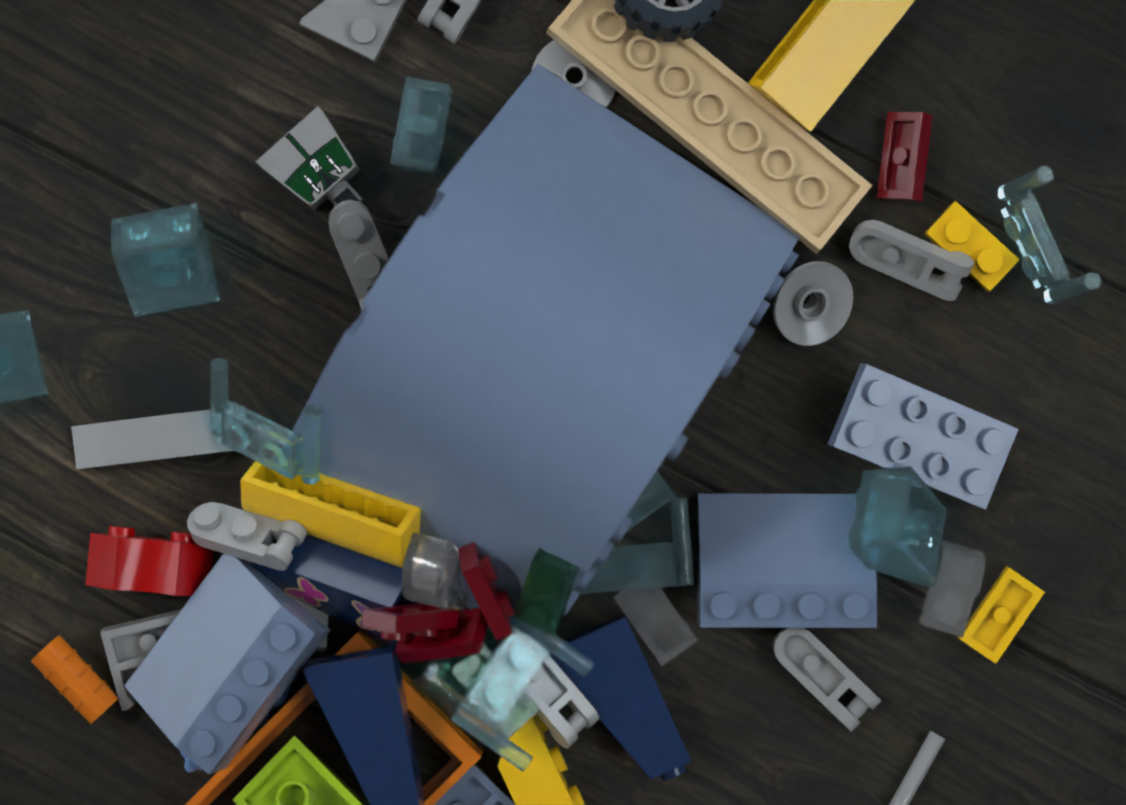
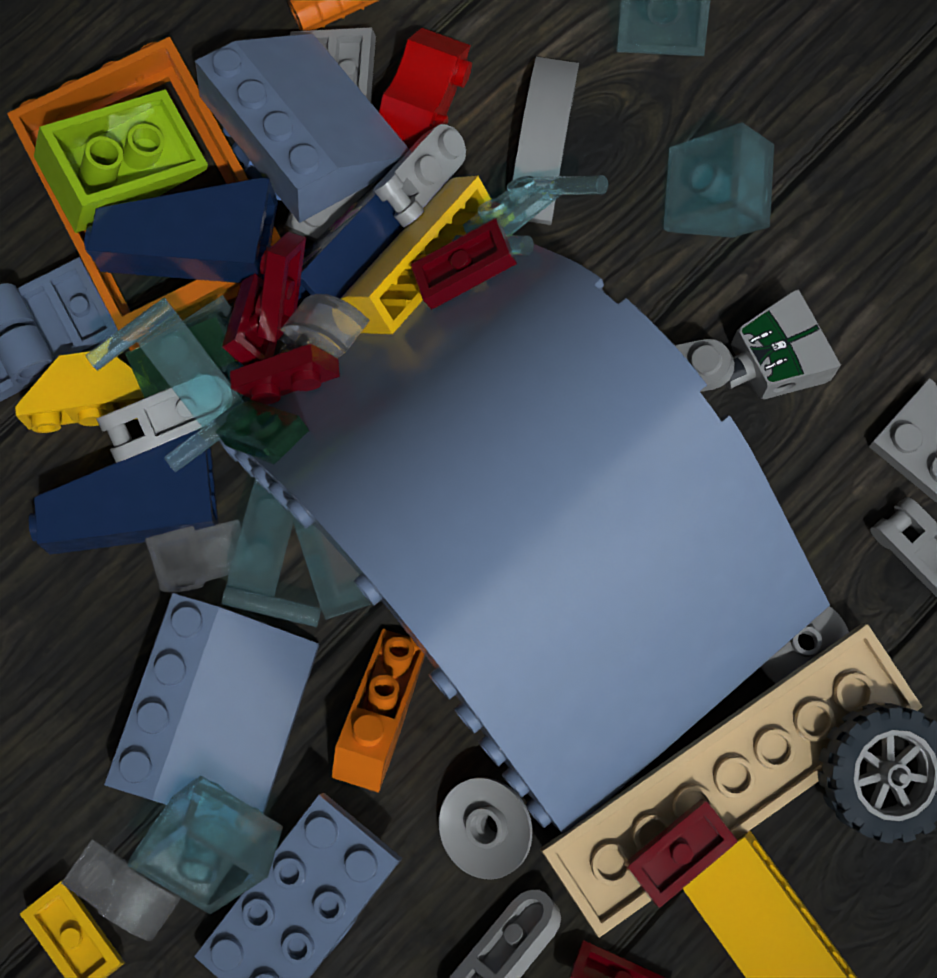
camera: 105 degrees right, 15 degrees down
clear light blue window [390,76,452,177] -> none
light grey plate [773,628,882,732] -> none
none -> orange slope [332,629,425,793]
none -> dark red plate [411,218,517,310]
none -> dark red plate [623,799,738,908]

